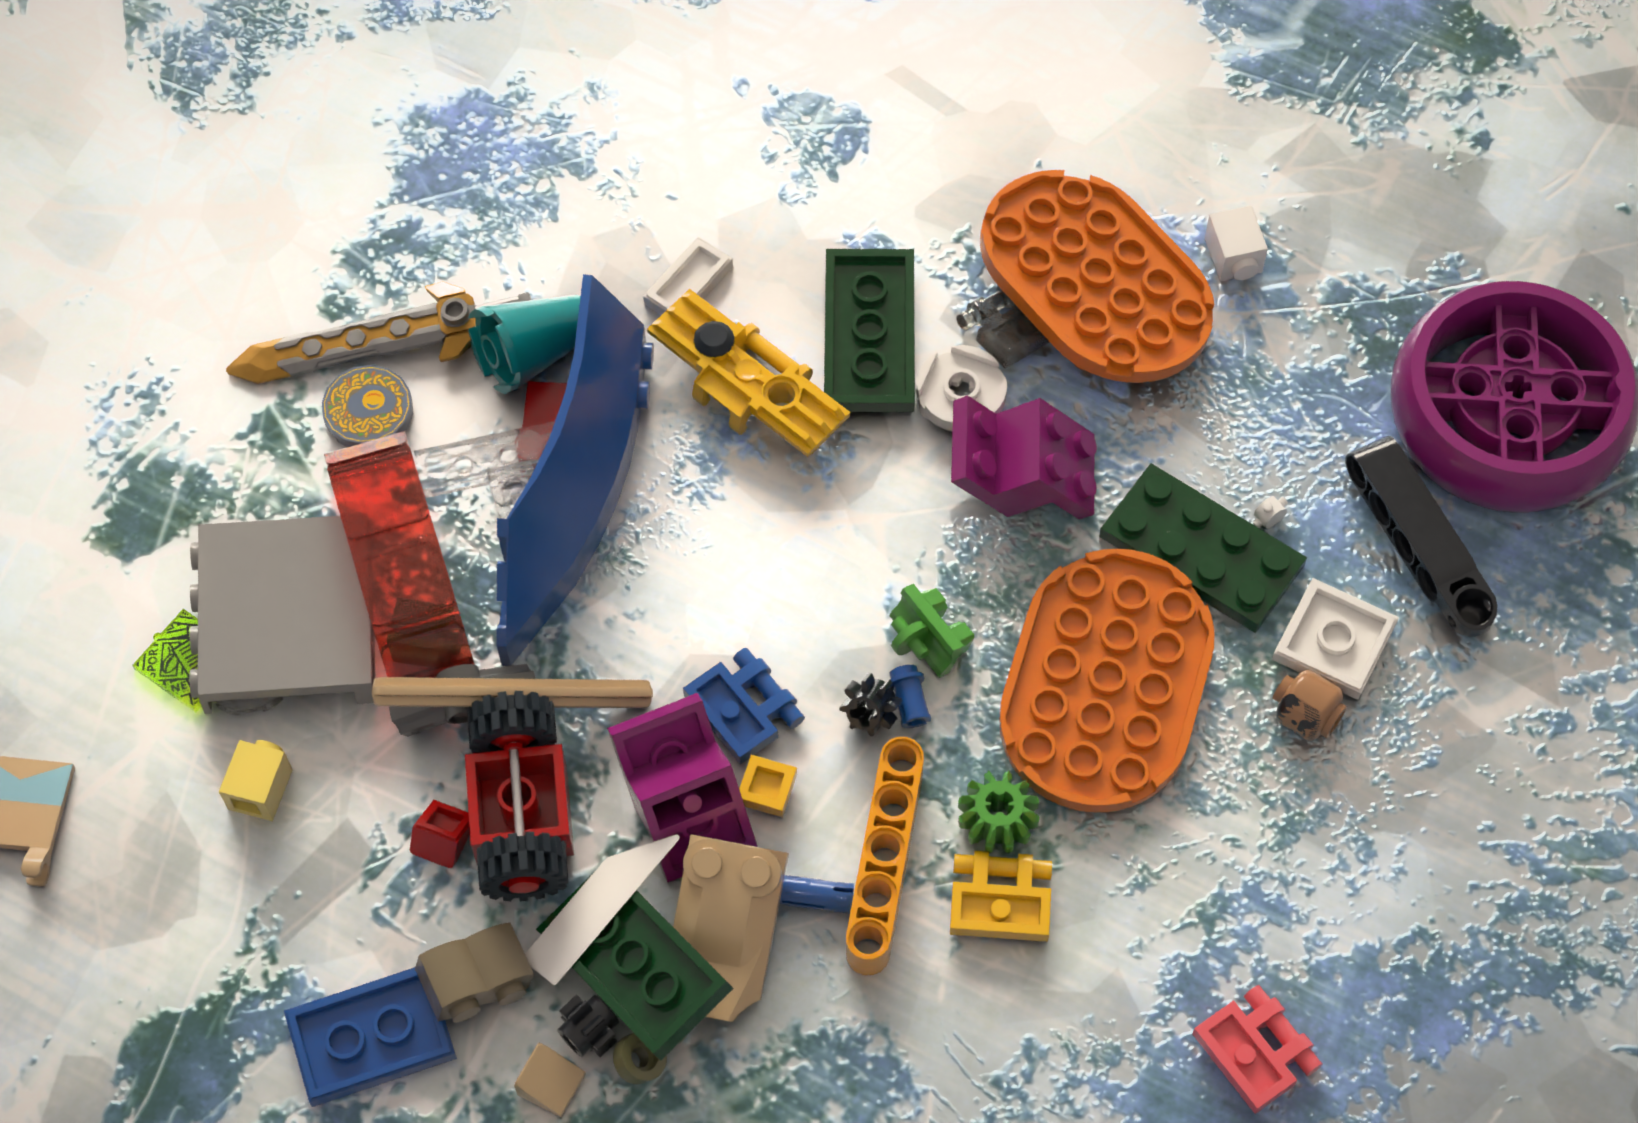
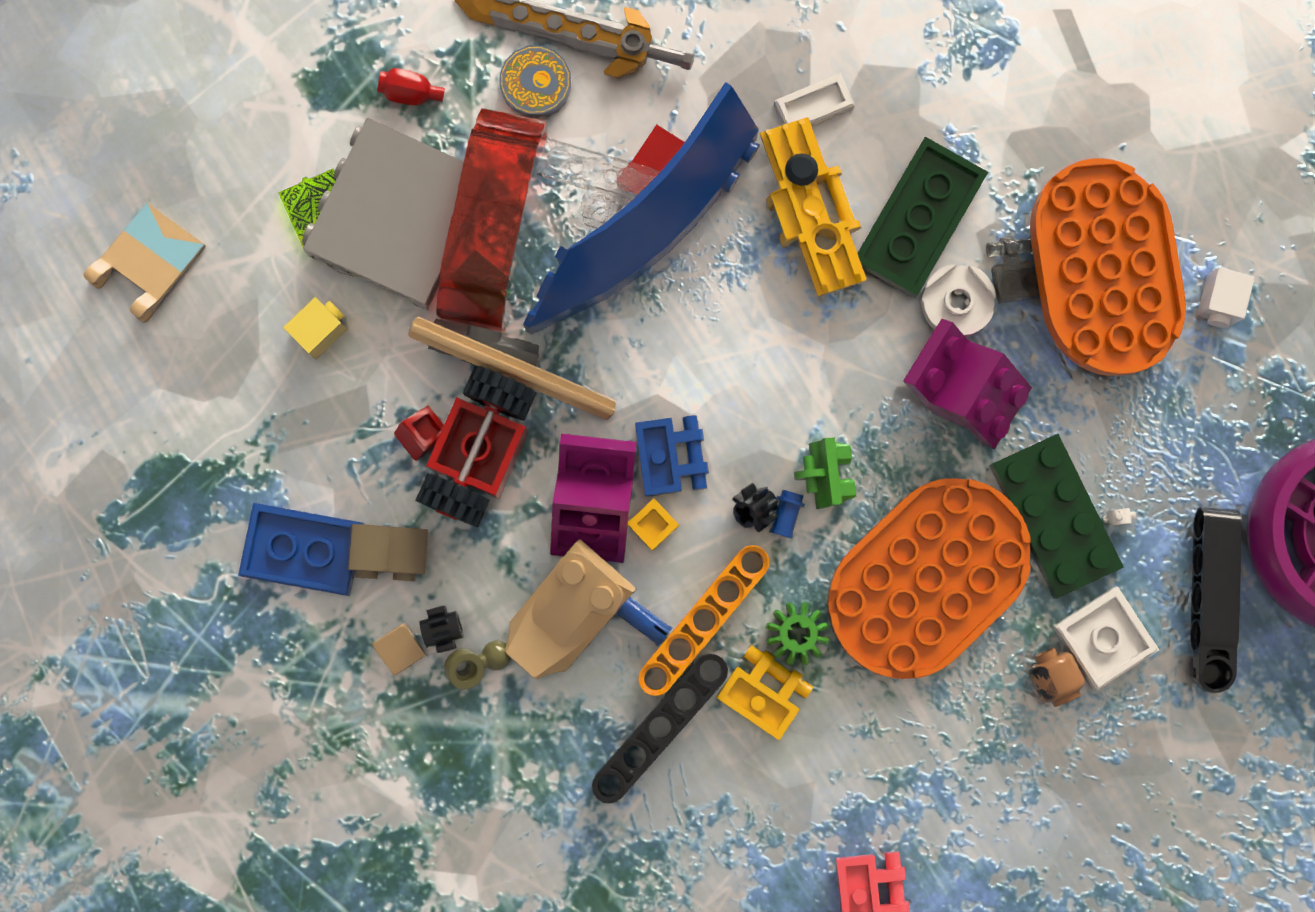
camera: 25 degrees right, 20 degrees up
teal cone [468,295,580,394] -> none
white sticker [525,834,680,985] -> none
dark green plate [536,870,734,1061] -> none
none -> red plant [377,68,445,105]
none -> black beam [592,654,728,804]

